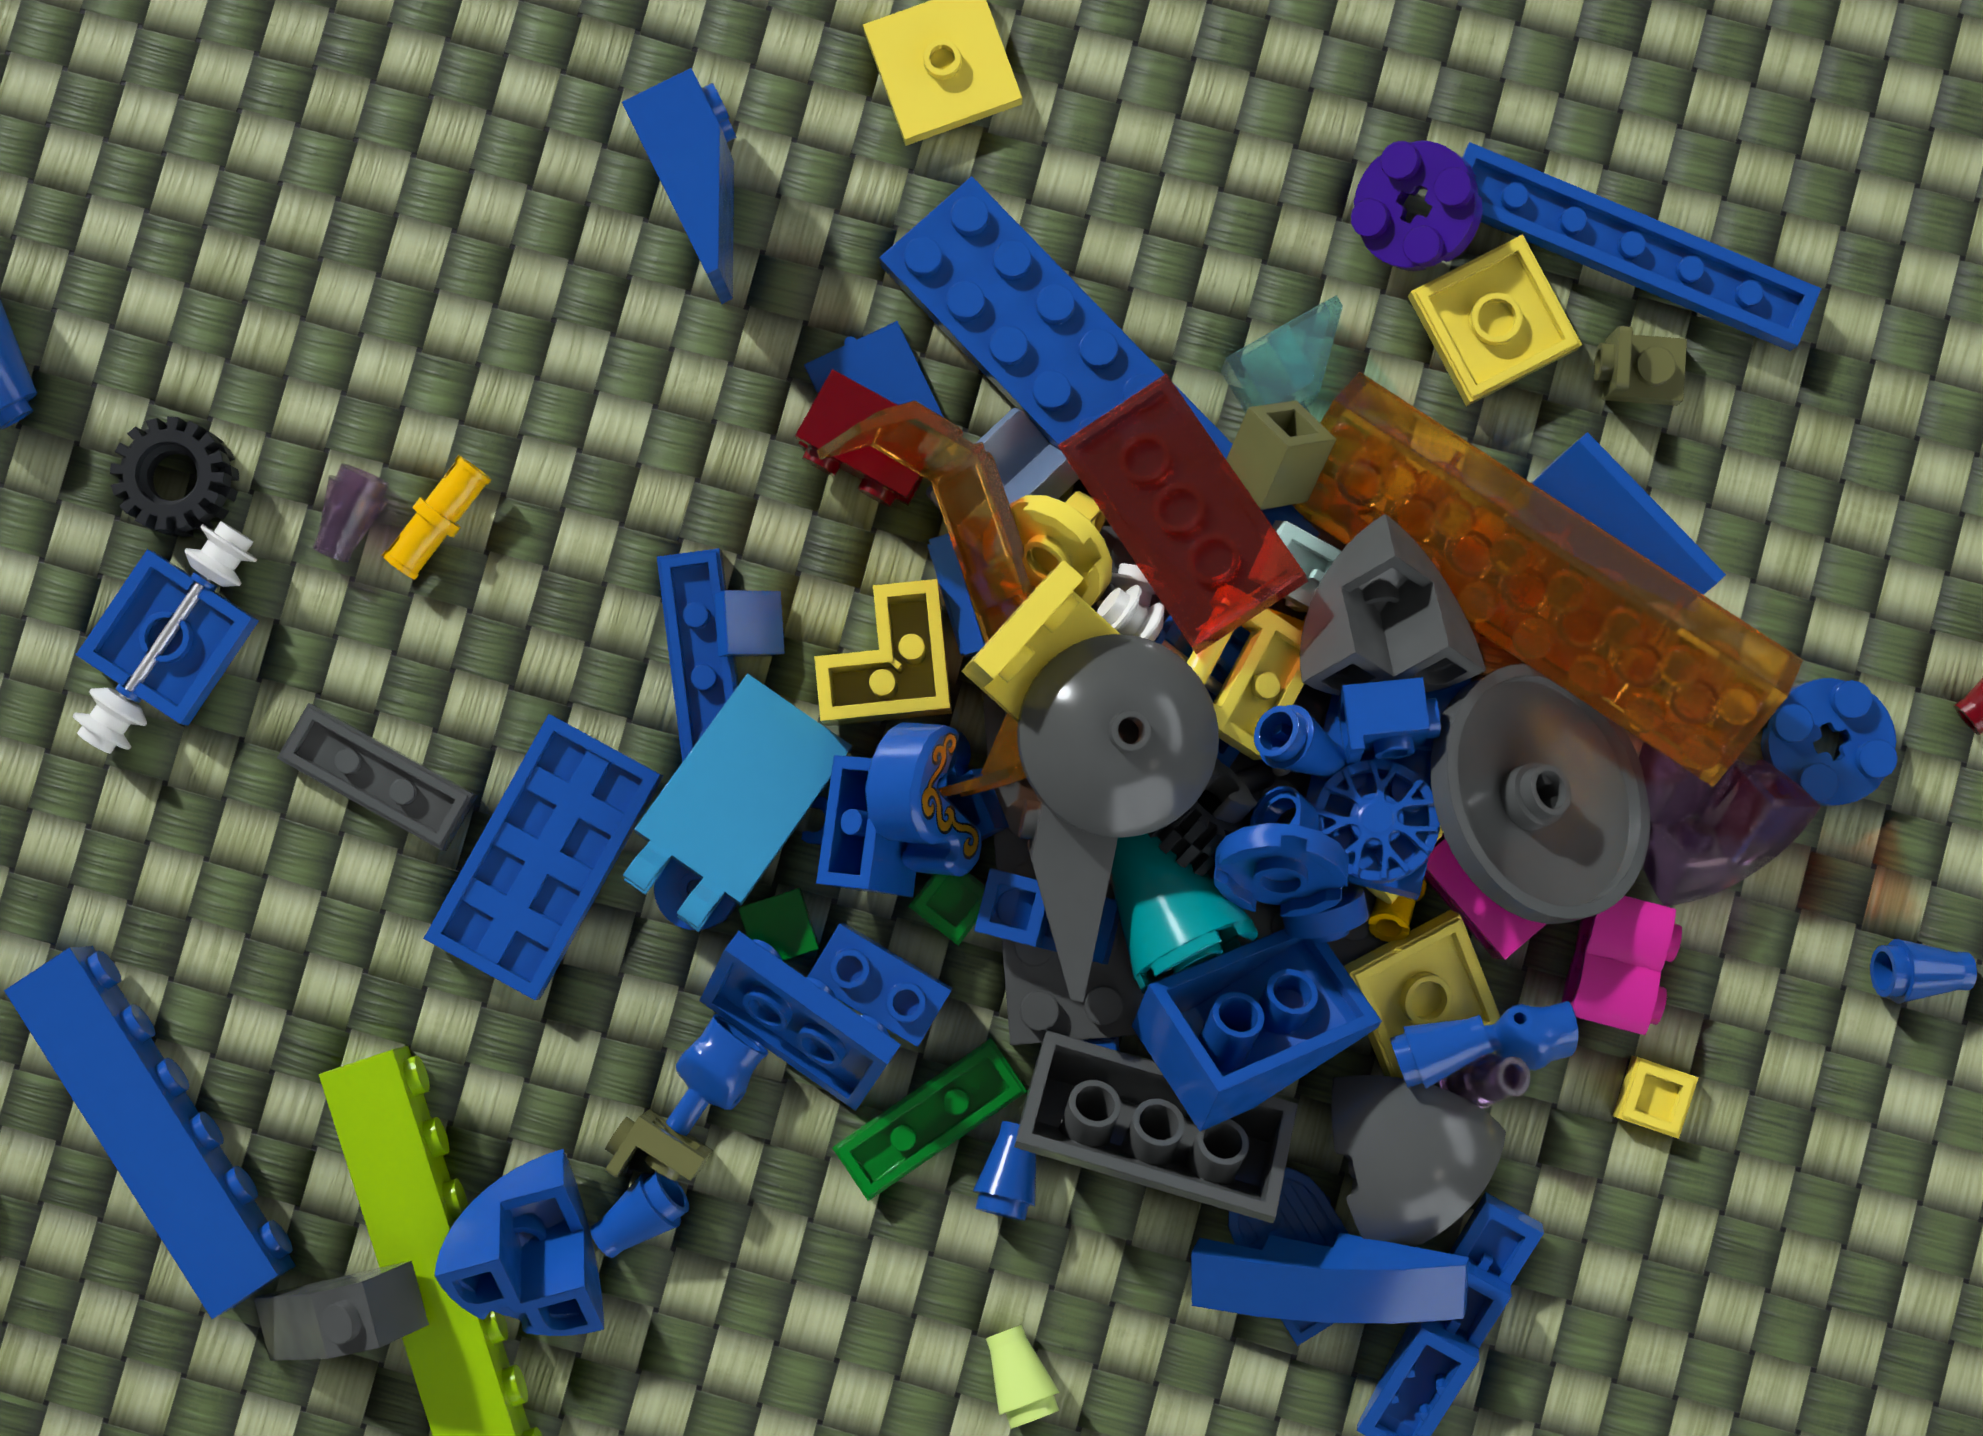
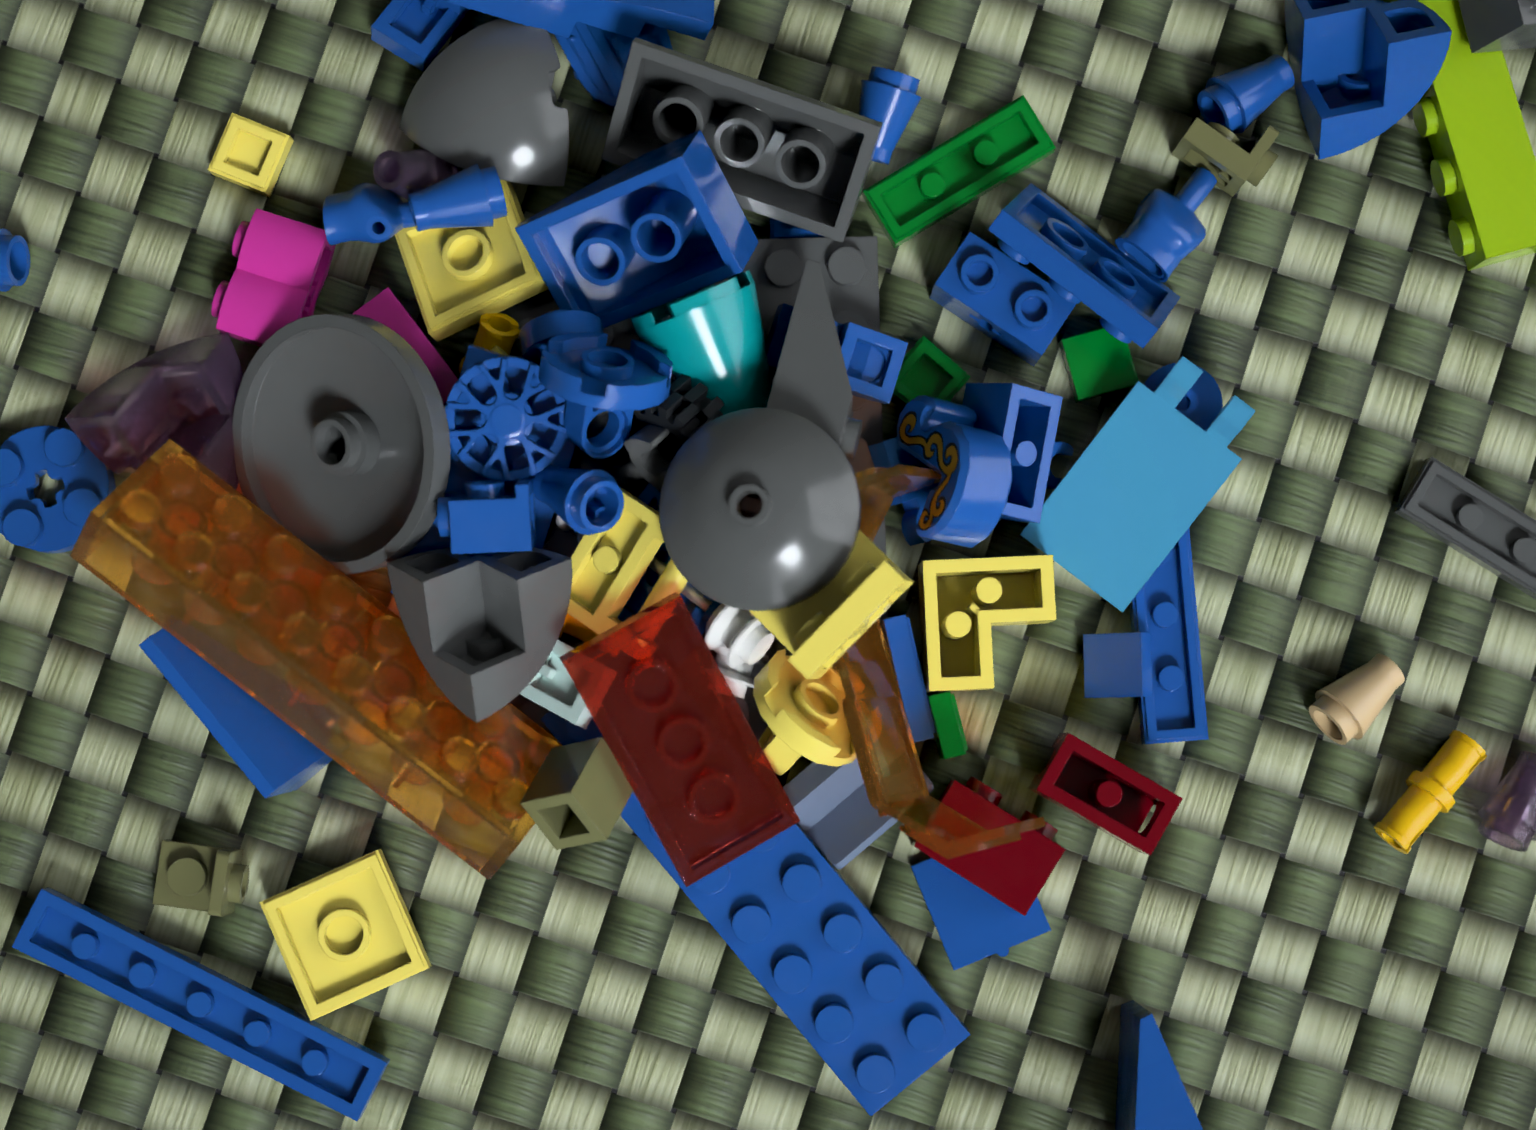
camera: 175 degrees right, 0 degrees up
blue plate [423,714,663,1000] -> none
clear light blue slope [1221,295,1343,414] -> none
dark purple plate [1351,140,1483,271] -> none
none -> green tile [928,691,968,760]
none -> dark red brick [1028,733,1183,856]
none -> tan cone [1309,653,1405,745]

